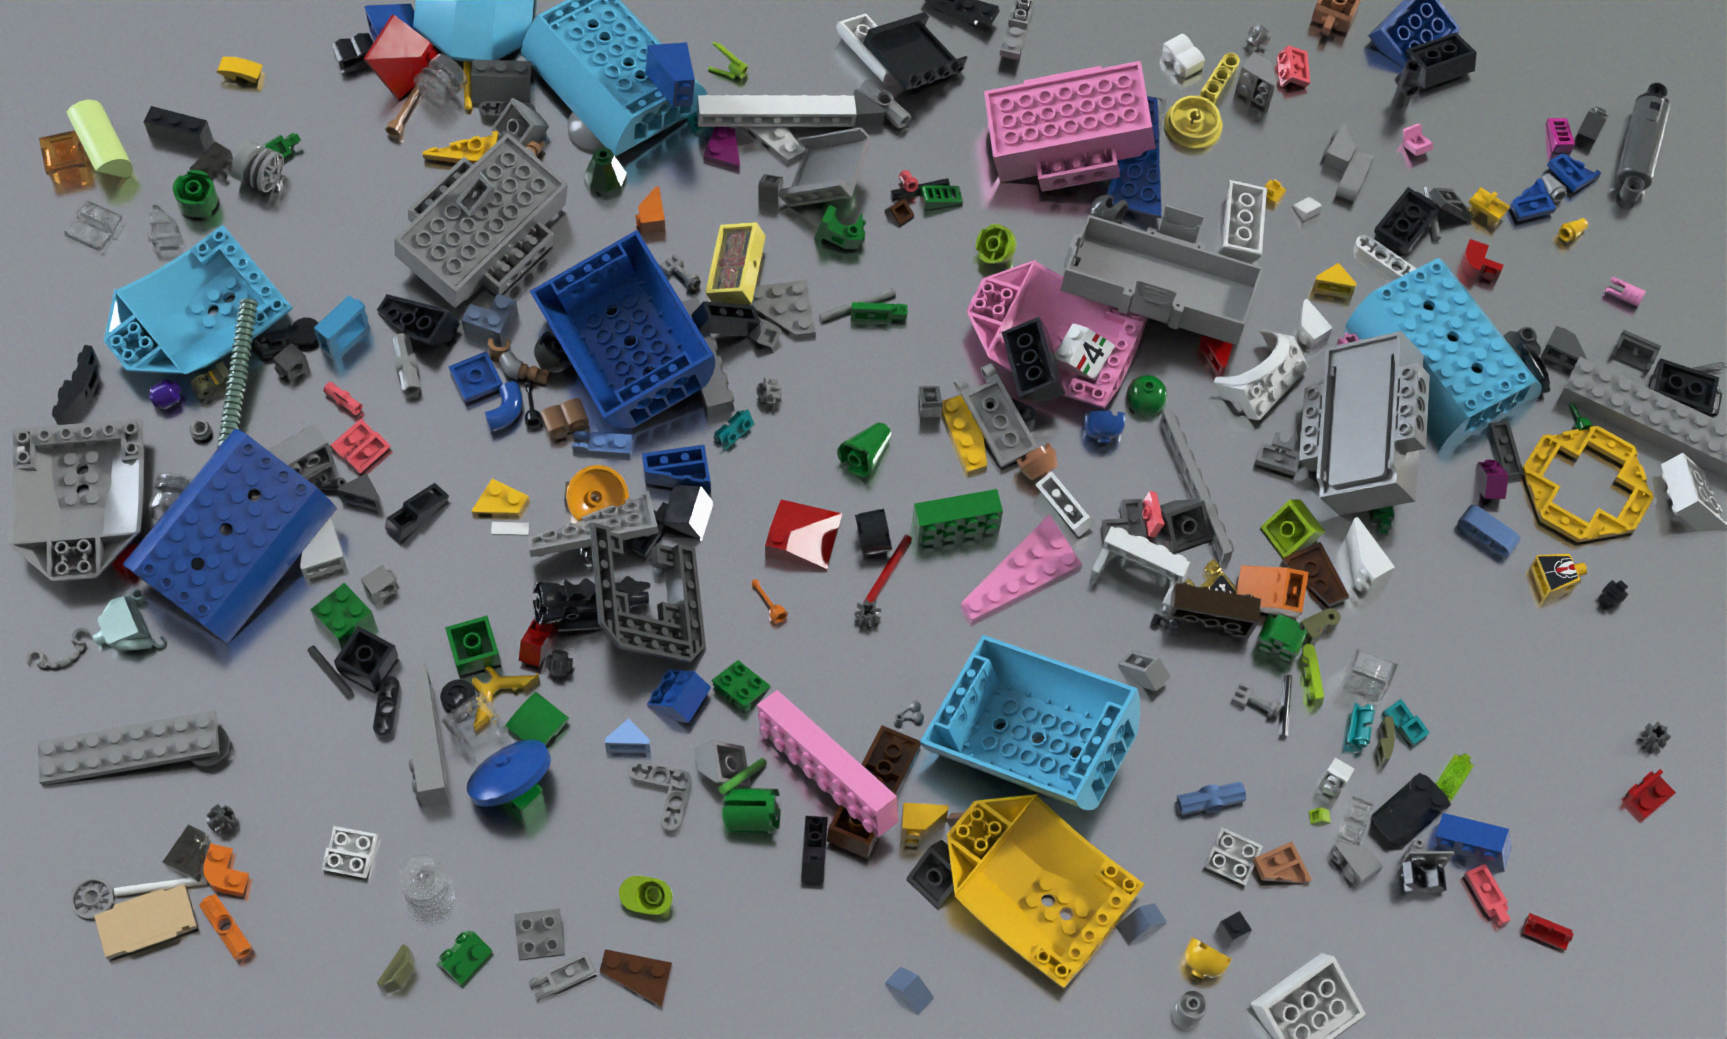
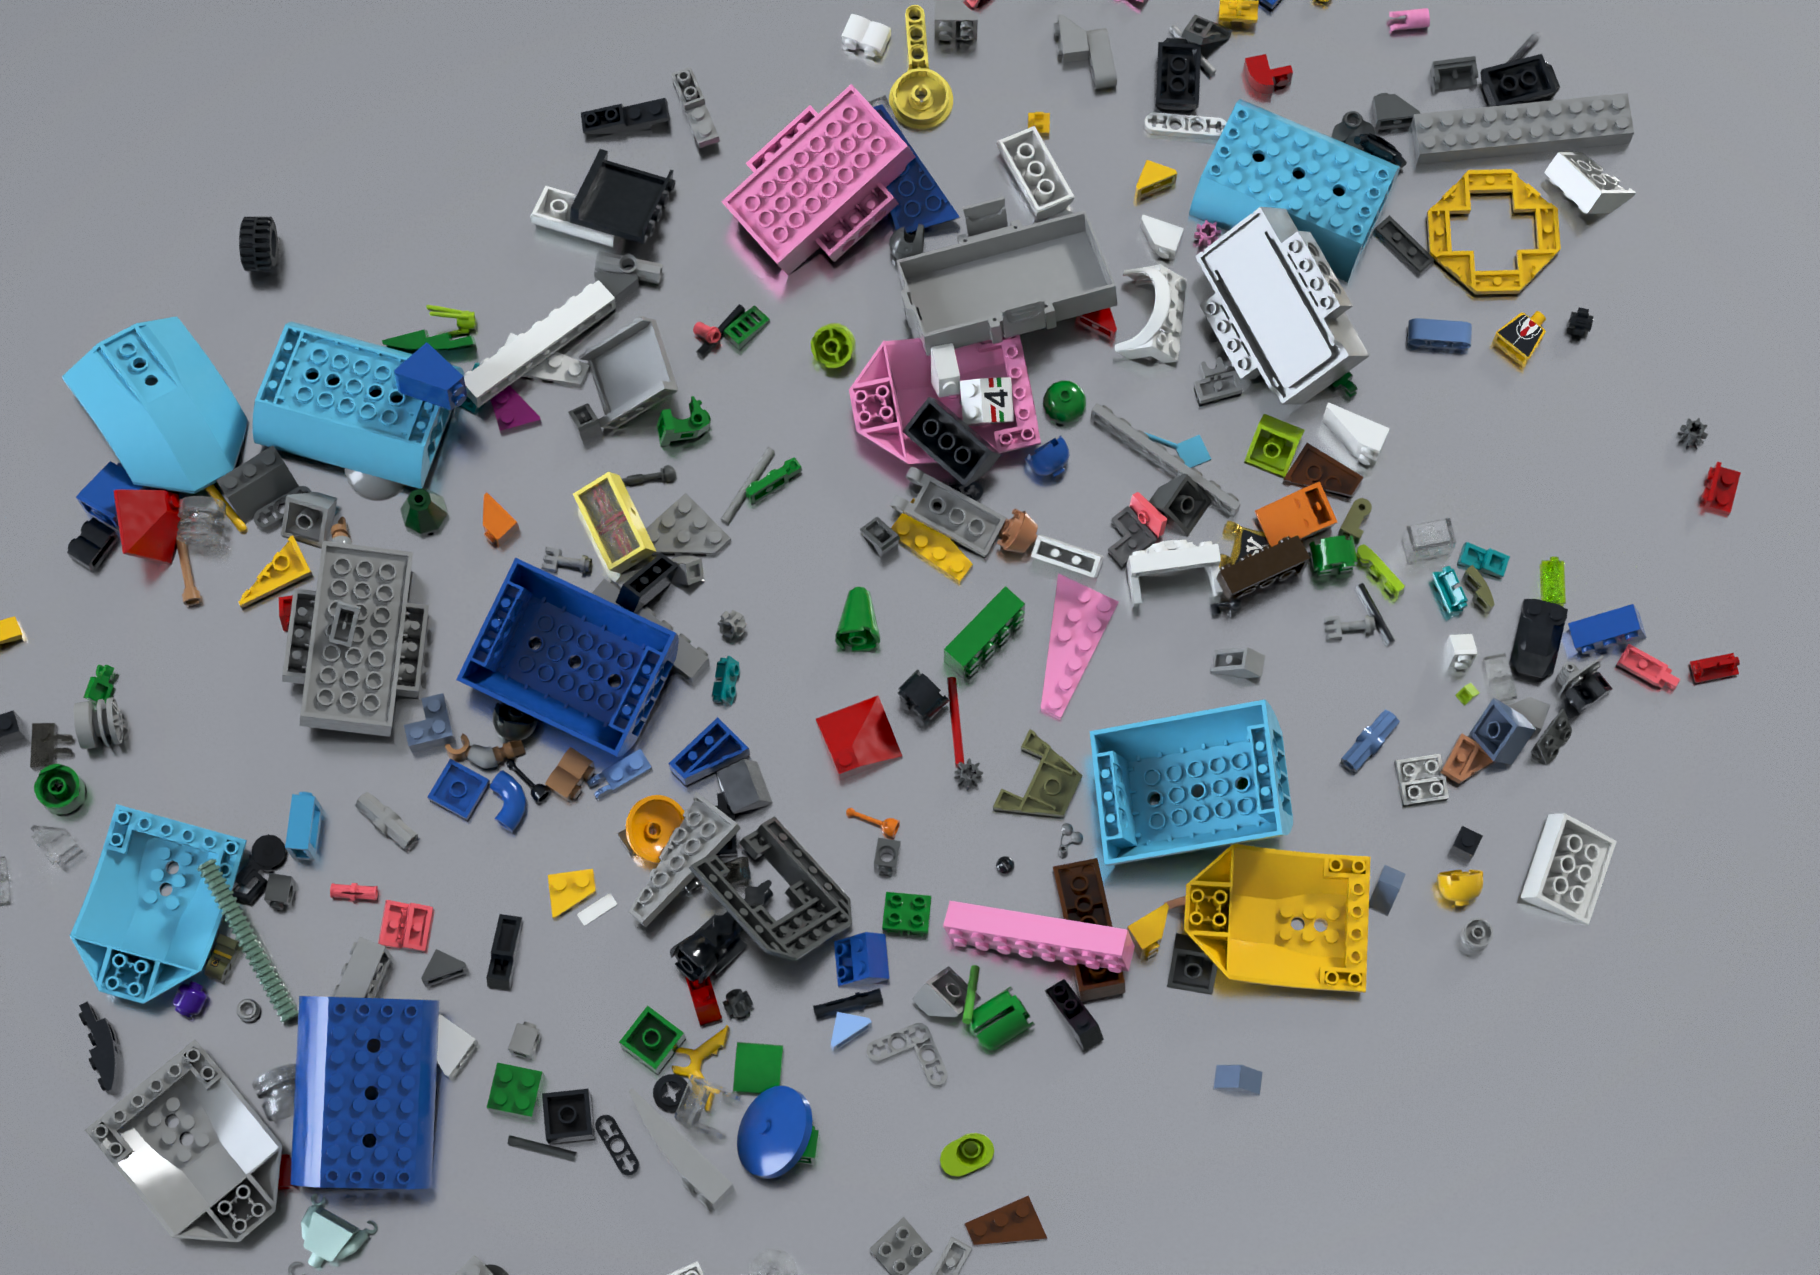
camera: 30 degrees left, 10 degrees up
dark grey arm [316,475,347,490] -> none
black wedge [377,294,460,345] -> none
reddish brown slope [885,198,914,226] -> none
white slope [1292,197,1322,221] -> none
magenta slope [1477,459,1508,499] -> none
green hinge [1570,403,1593,431] -> none
none -> green slope [382,329,476,350]
none -> dark grey piece [622,465,676,485]
none -> clear smoke slope [724,857,751,888]
none -> black pin [813,988,883,1020]
none -> dark grey brick [874,838,901,874]
none -> white slope [931,343,960,398]
none -> olive wing [993,729,1083,817]
none -> black hinge [996,856,1014,875]
none -> medium azure piece [1144,432,1211,468]
none -> sand blue slope [1469,698,1536,765]
none -> dark grey hinge [1532,708,1572,765]

